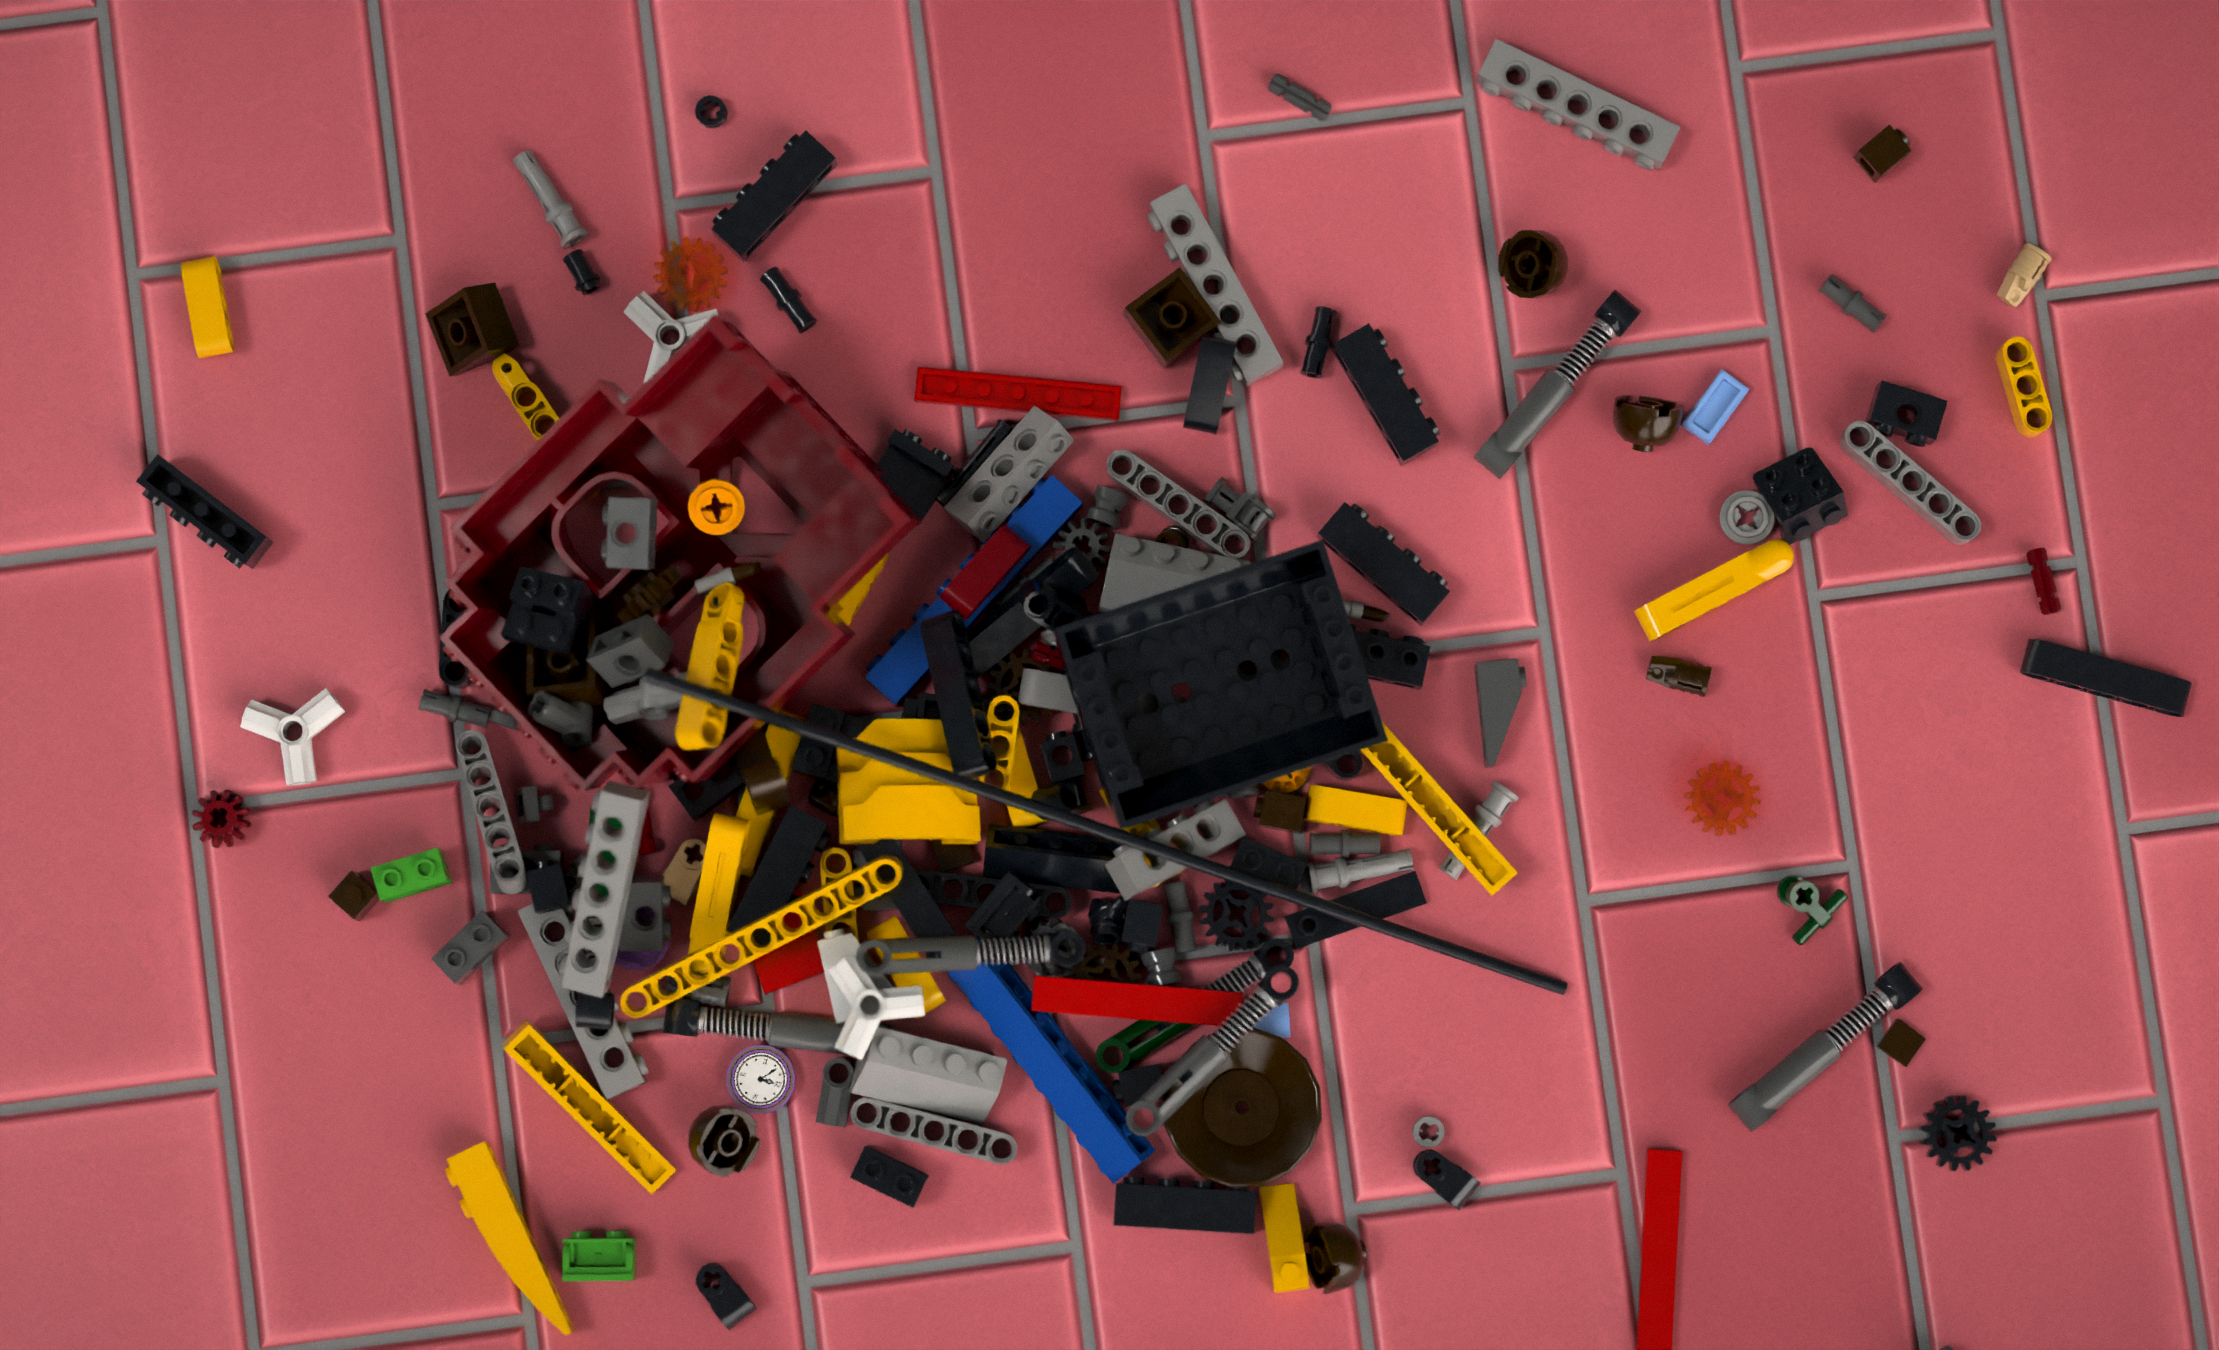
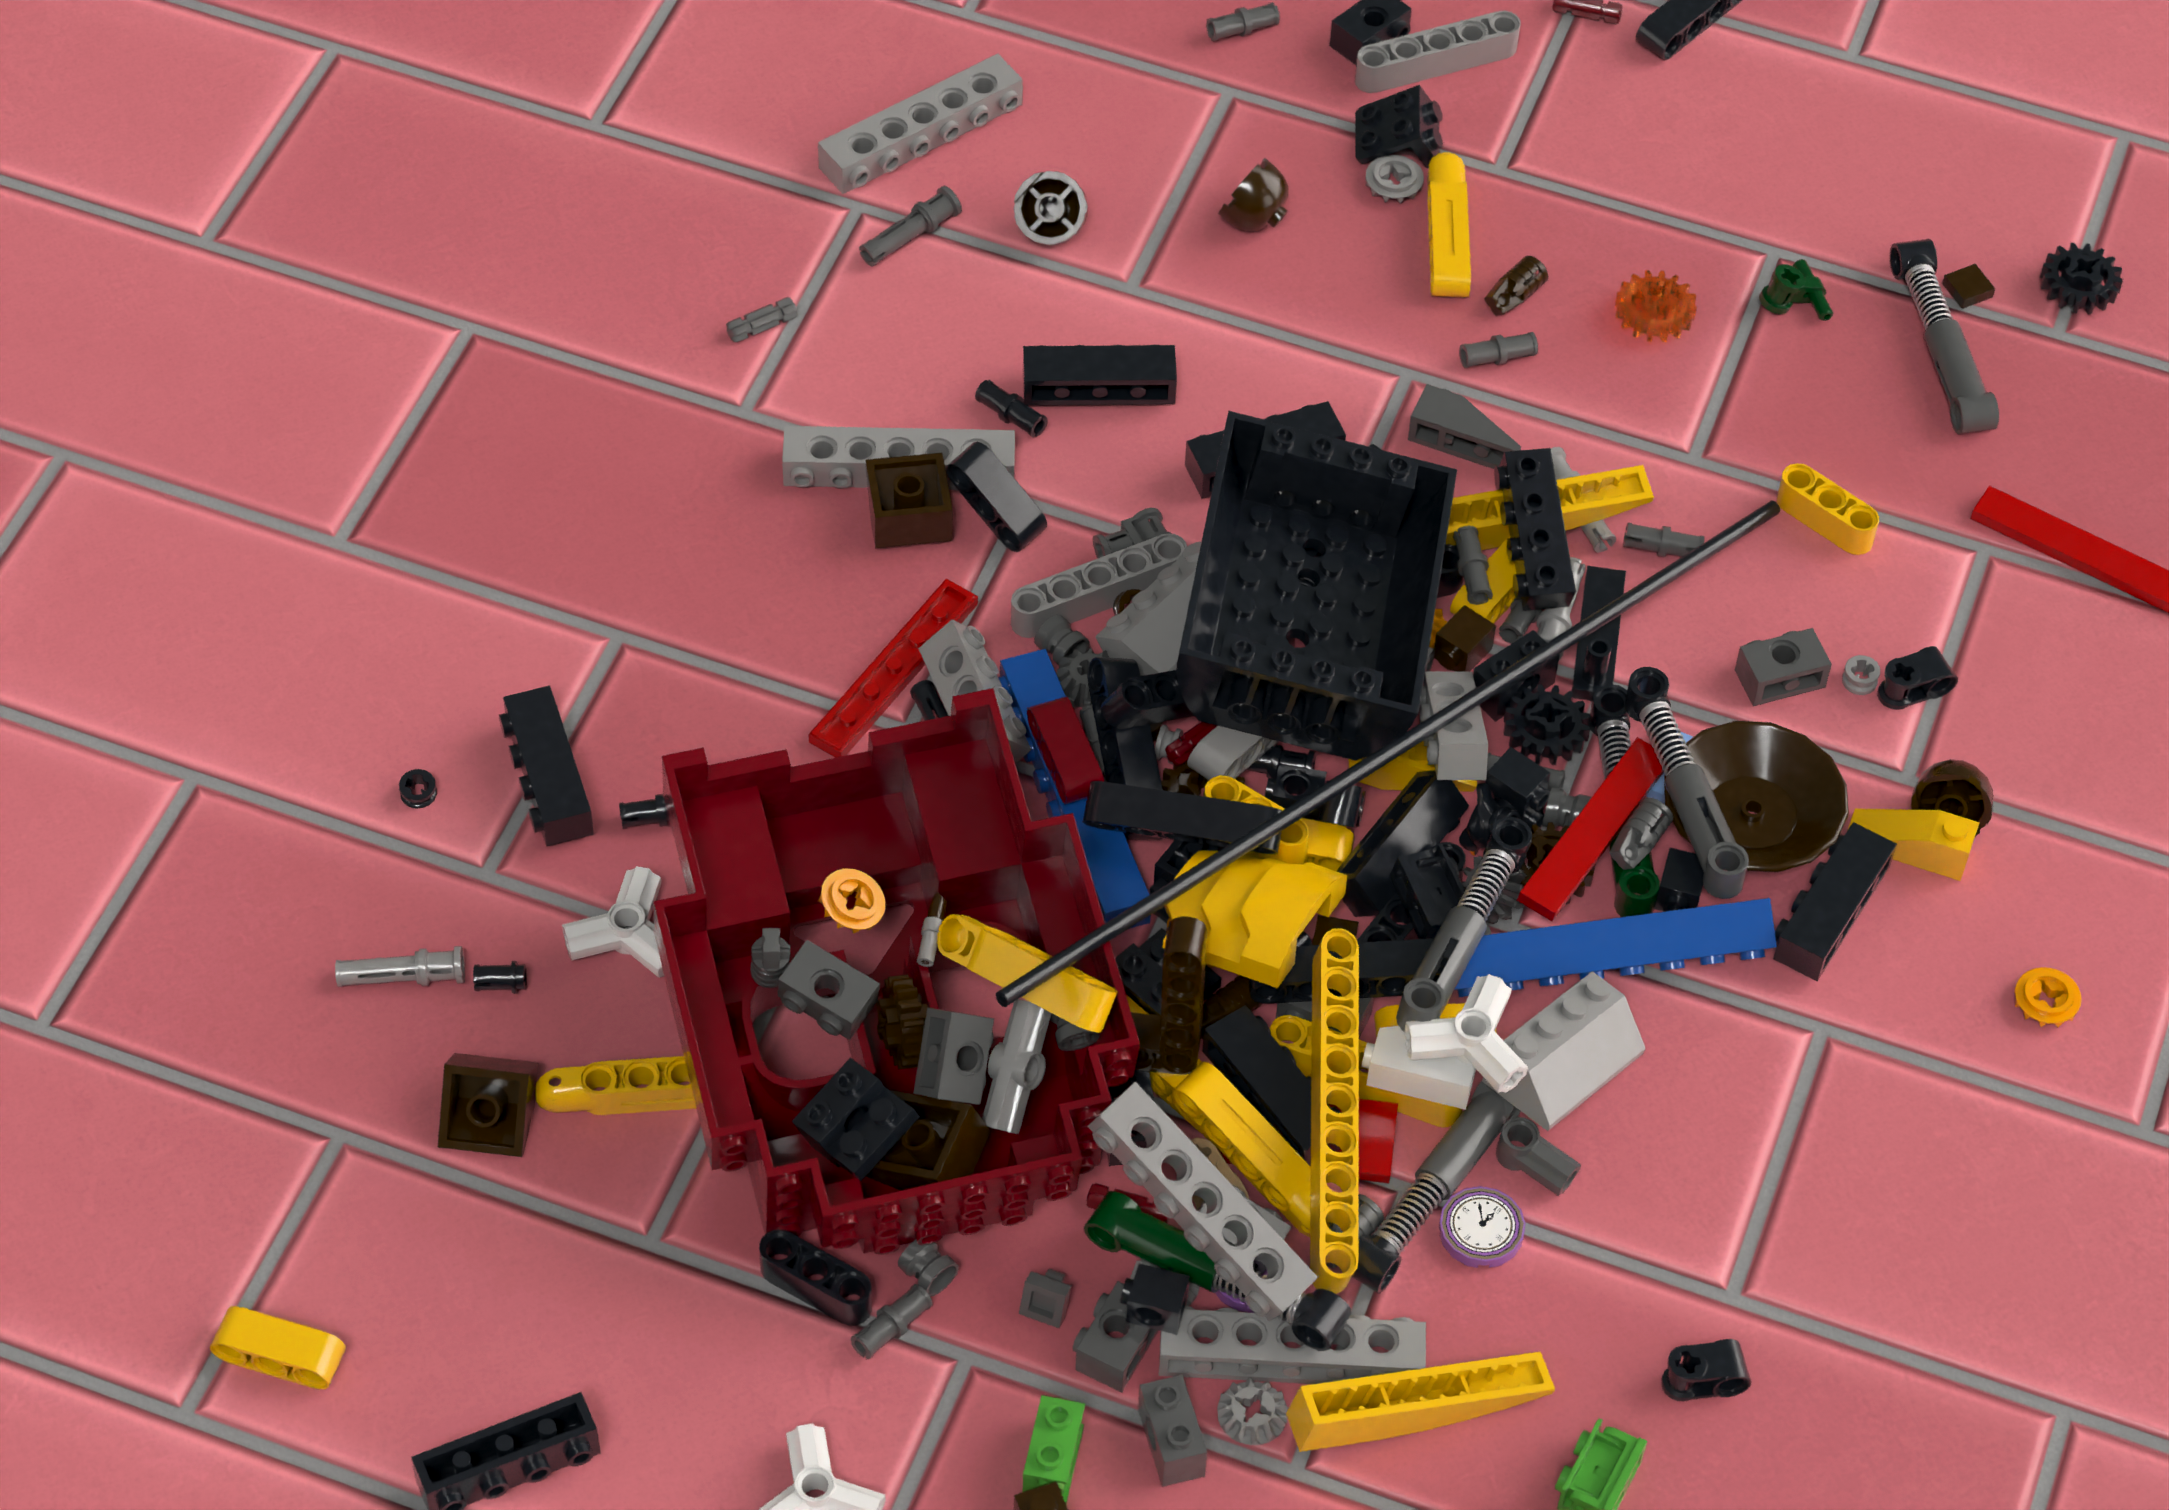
camera: 60 degrees left, 30 degrees down
light grey beam [456,730,528,894] -> none
dark grey piece [528,690,593,748] -> none
clear orange gear [653,237,728,312] -> none
dark brown cylinder [688,1105,759,1177] -> none
black hinge [850,1146,929,1208] -> none
light grey beam [851,1097,1018,1164] -> none
piece [1473,290,1642,479] -> none
light blue tile [1681,370,1750,445] -> none
none -> dark grey hinge [750,928,790,988]
none -> dark grey pin [859,186,962,266]
none -> light grey gear [1217,1377,1288,1445]
none -> dark grey pin [1453,526,1493,605]
none -> dark grey pin [1459,332,1538,368]
none -> black brick [1494,448,1576,611]
none -> dark grey hinge [1609,798,1673,870]
none -> dark grey pin [1623,522,1705,557]
none -> dark grey brick [1735,628,1832,706]
none -> yellow beam [1777,463,1879,555]

